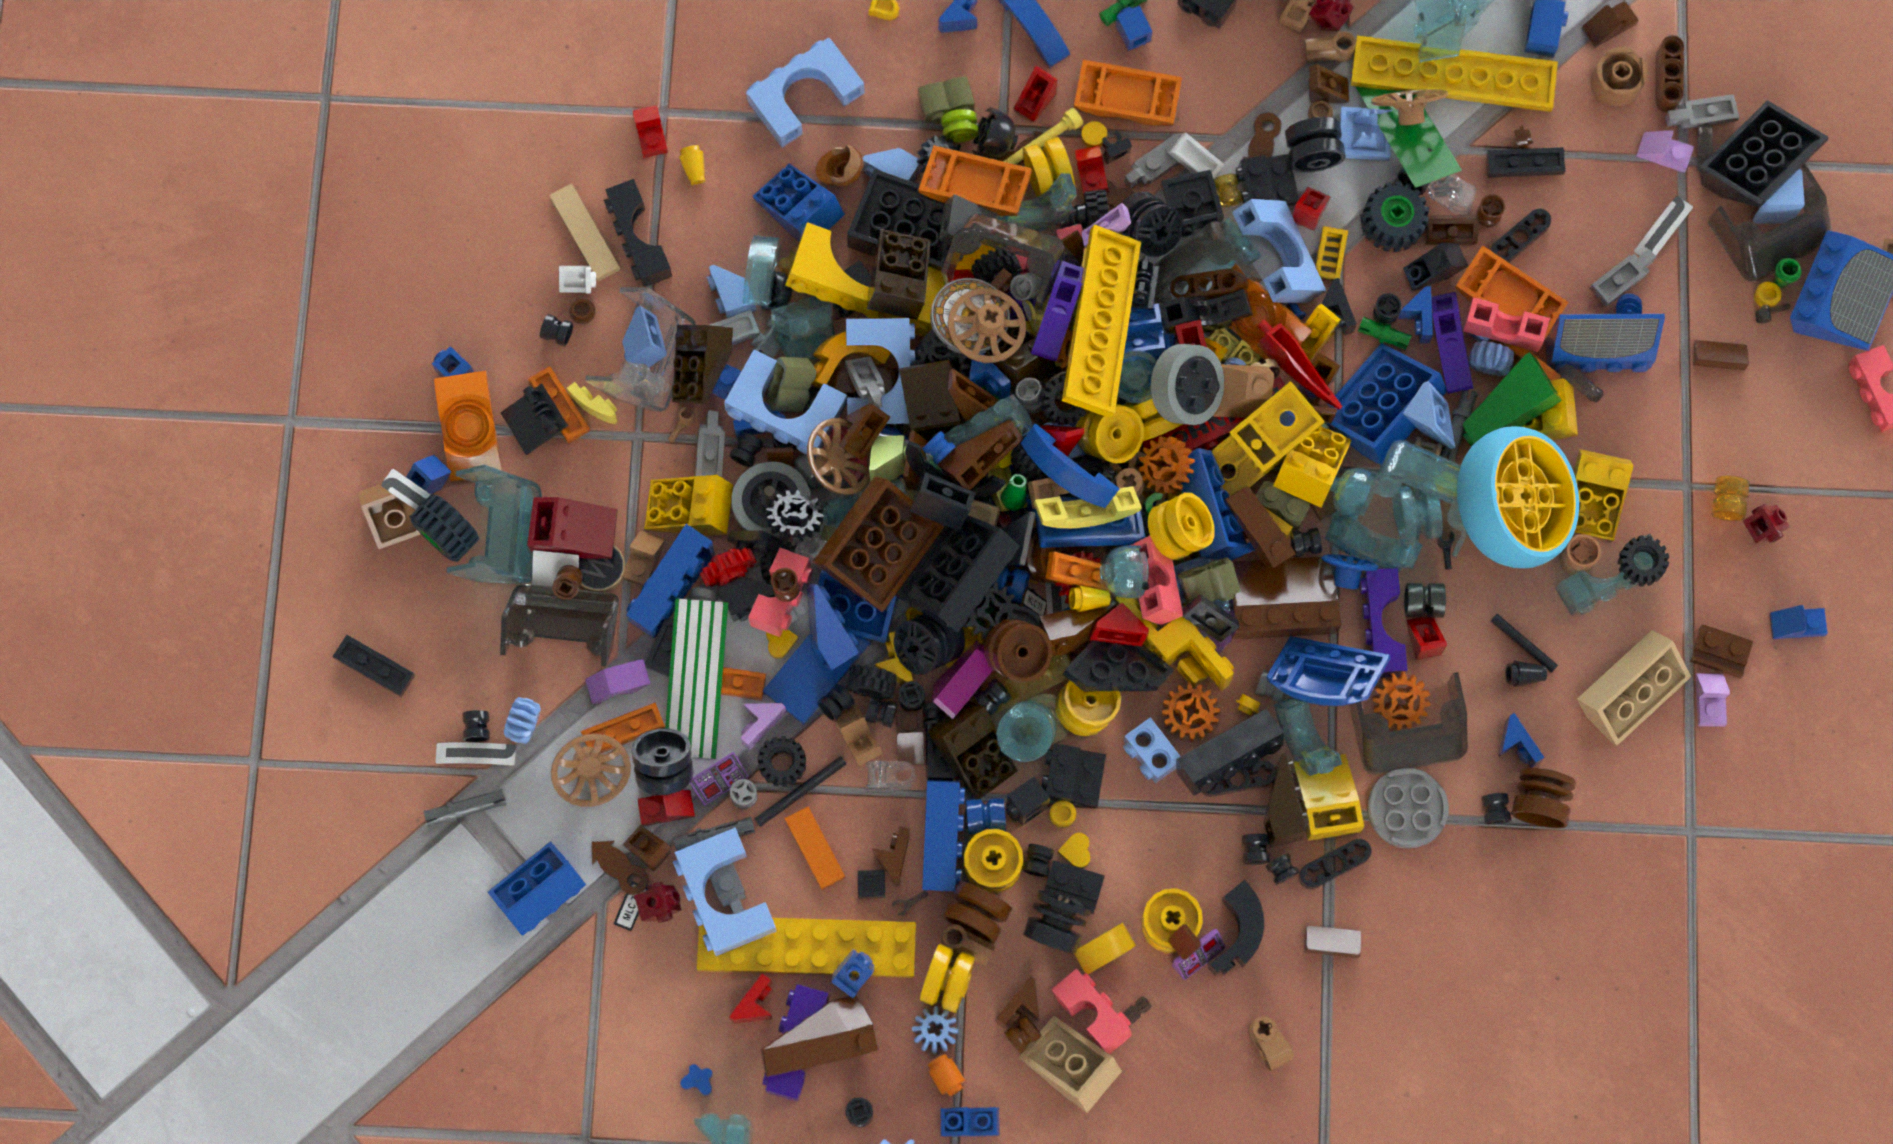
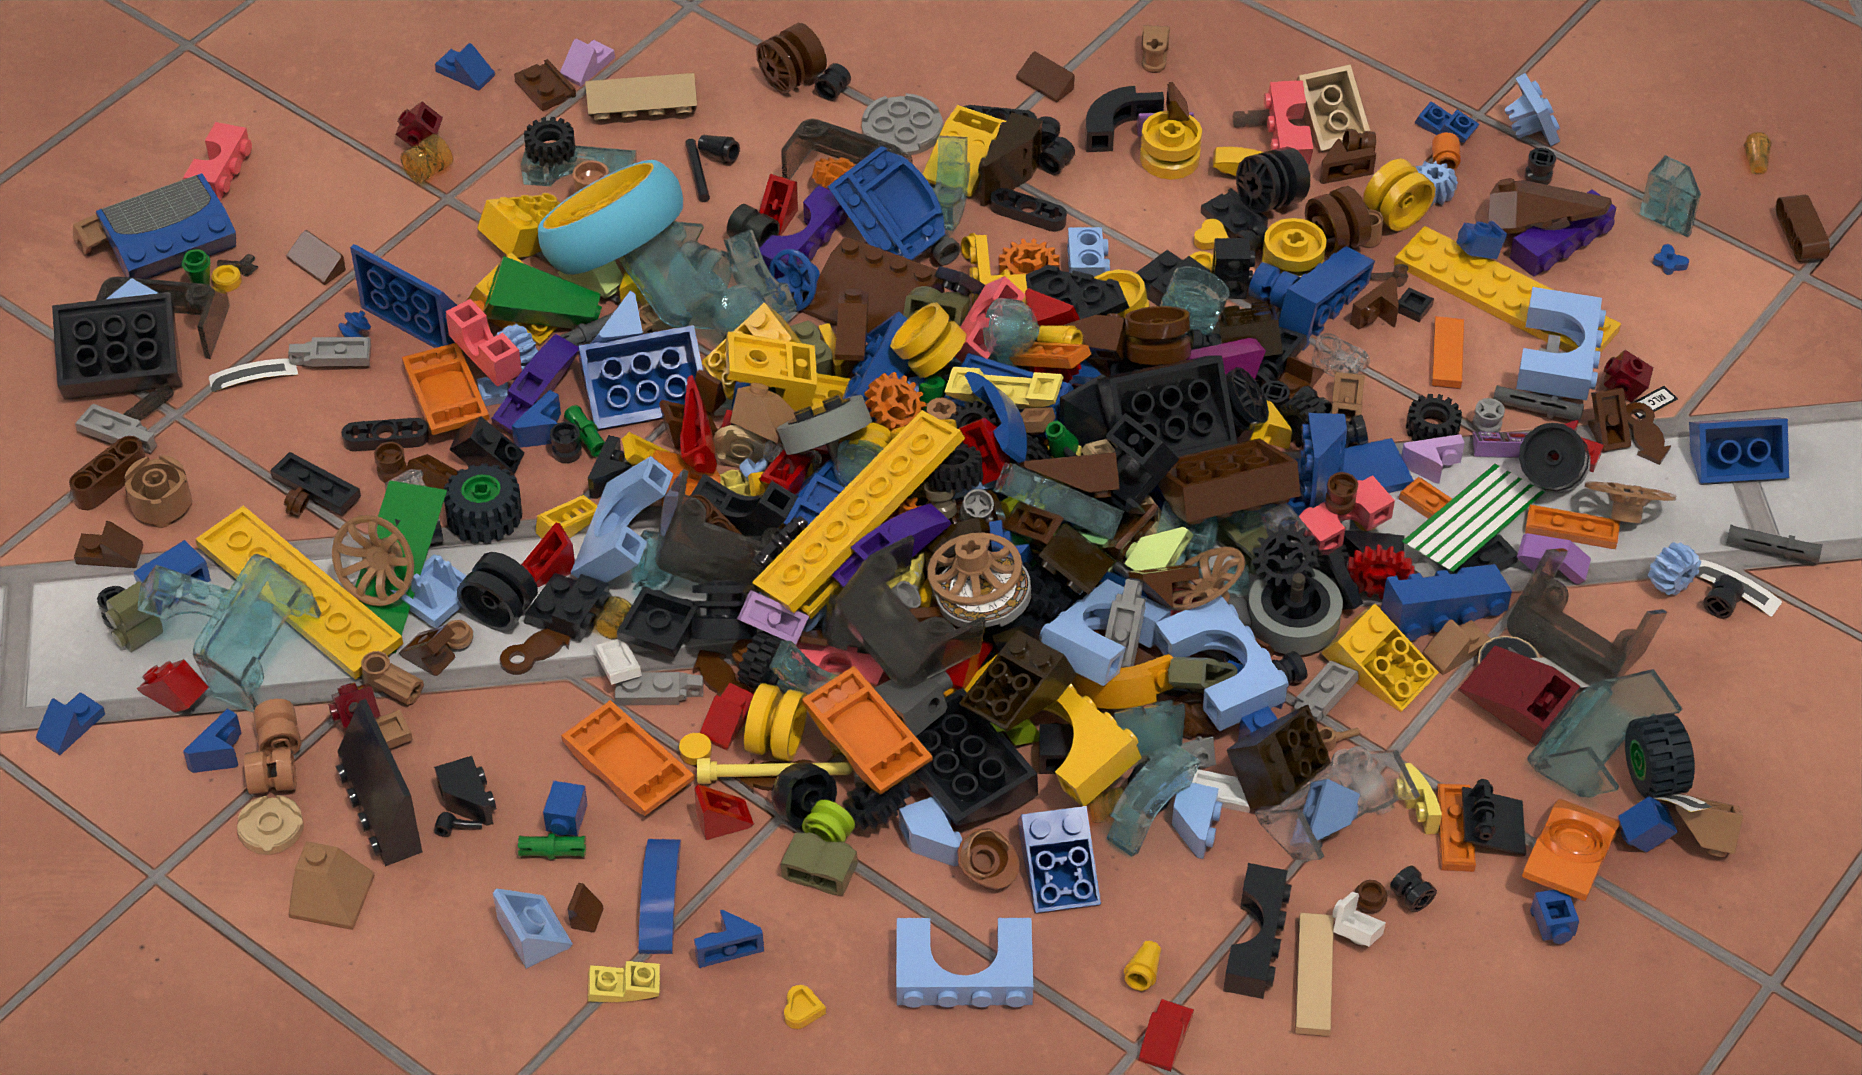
camera: 145 degrees left, 25 degrees down
black plate [332,635,415,697] -> none
reddish brown wheel [552,565,583,600] -> none
red slope [729,973,773,1024] -> none
black bar [754,756,847,827] -> none
blue wheel [922,431,956,465] -> none
black tile [1102,131,1133,164] -> none
black brick [1176,709,1284,796] -> none
black wheel [1290,527,1322,557] -> none
blue slope [1498,713,1545,768] -> none
clear smoke axle [1559,364,1604,403] -> none
lavender slope [1636,130,1694,173] -> none

